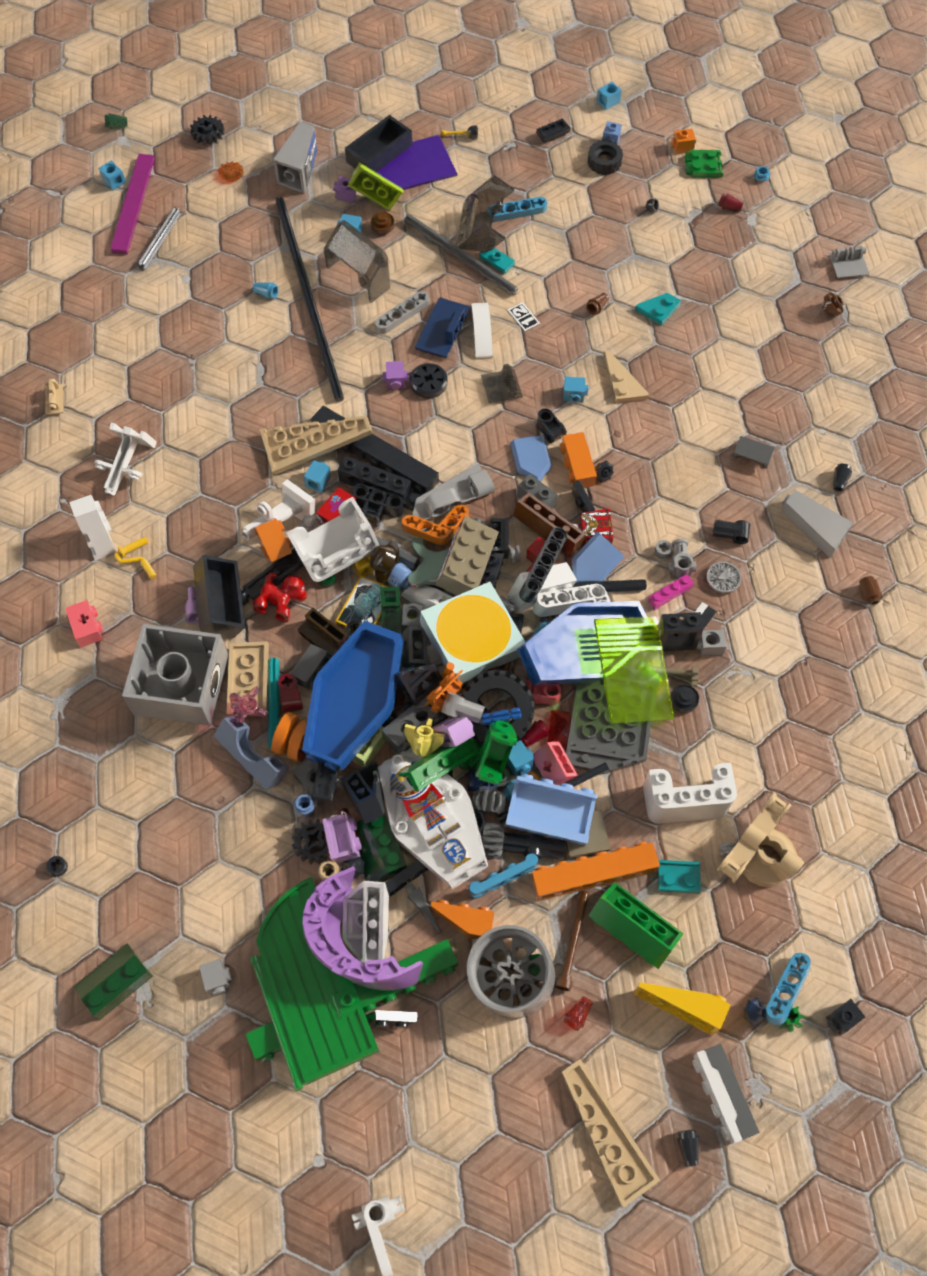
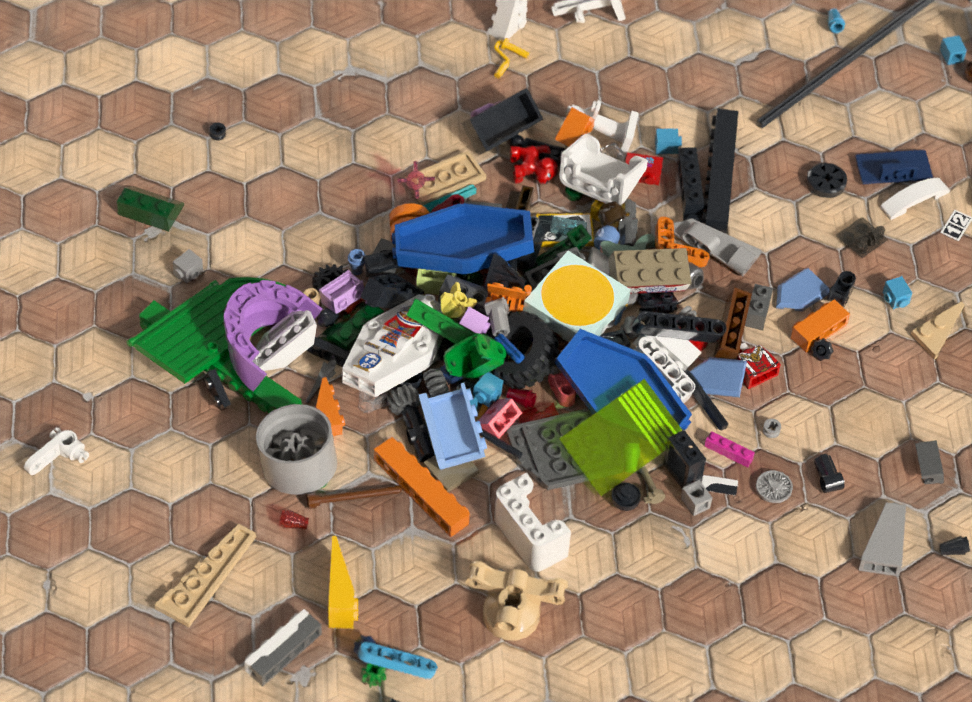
camera: 60 degrees right, 10 degrees down
coral brick [65,600,104,648] -> none
light grey brick [122,624,228,726] -> none
sand blue arch [214,714,289,789] -> none
tan wing [260,416,373,475] -> none
clear smoke windscreen [324,220,390,303] -> none
black piece [352,484,404,526] -> none
light grey beam [375,291,429,334] -> none
medium lavender brick [383,361,408,390] -> none
dark azure plate [469,853,538,899] -> none
black hinge [488,518,509,559] -> none
black plate [572,481,595,513] -> none
green slope [588,882,684,969] -> none
teal plate [658,860,701,894] -> none
light grey connector [668,539,697,578] -> none
black cone [676,1130,699,1166] -> none
reddish brown brick [859,576,883,605] -> none

